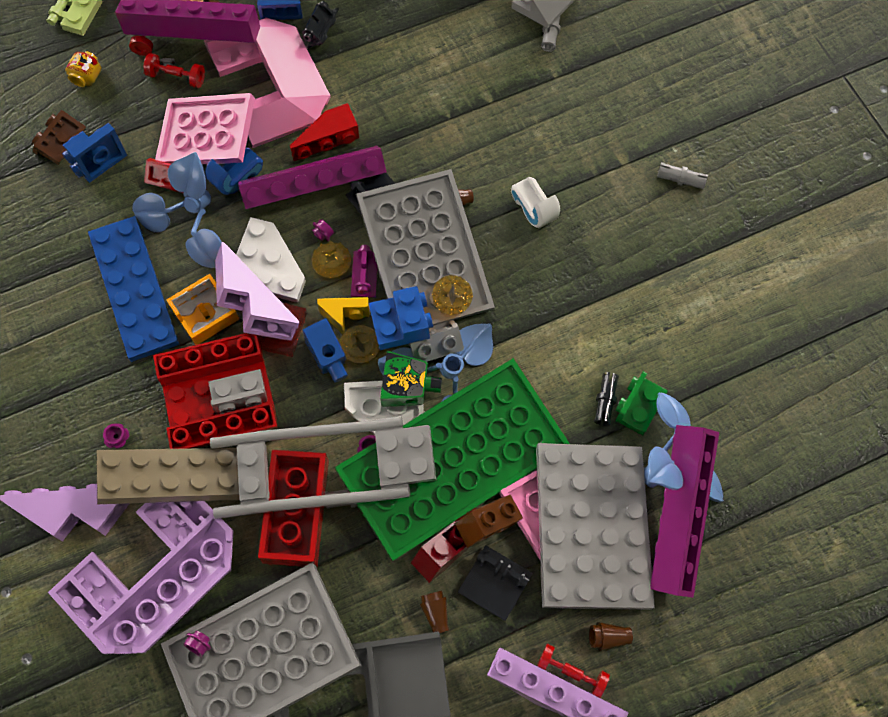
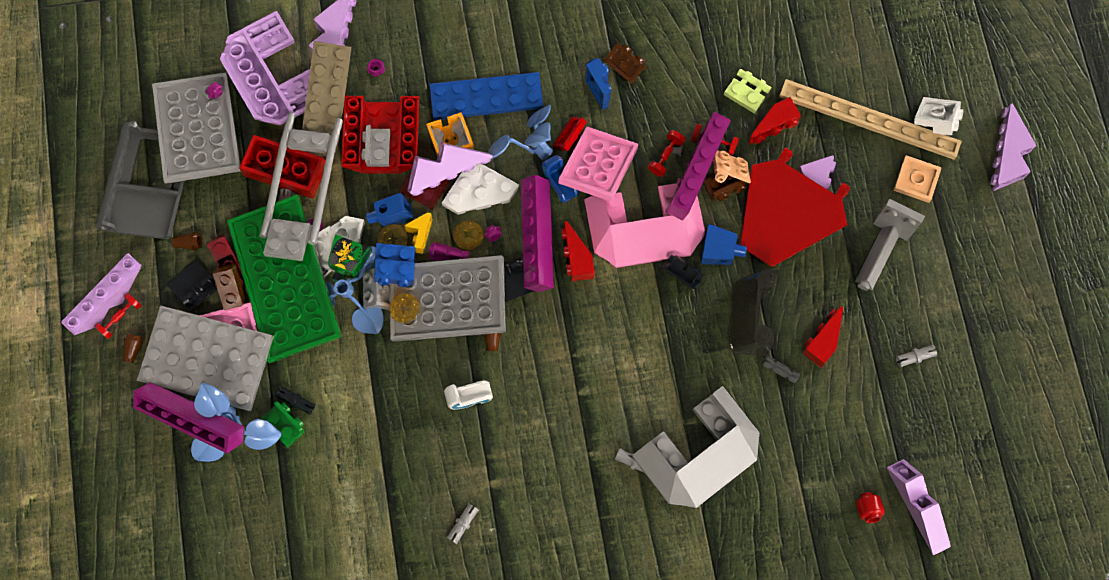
camera: 105 degrees right, 5 degrees up
yellow head [66,52,101,87] -> none

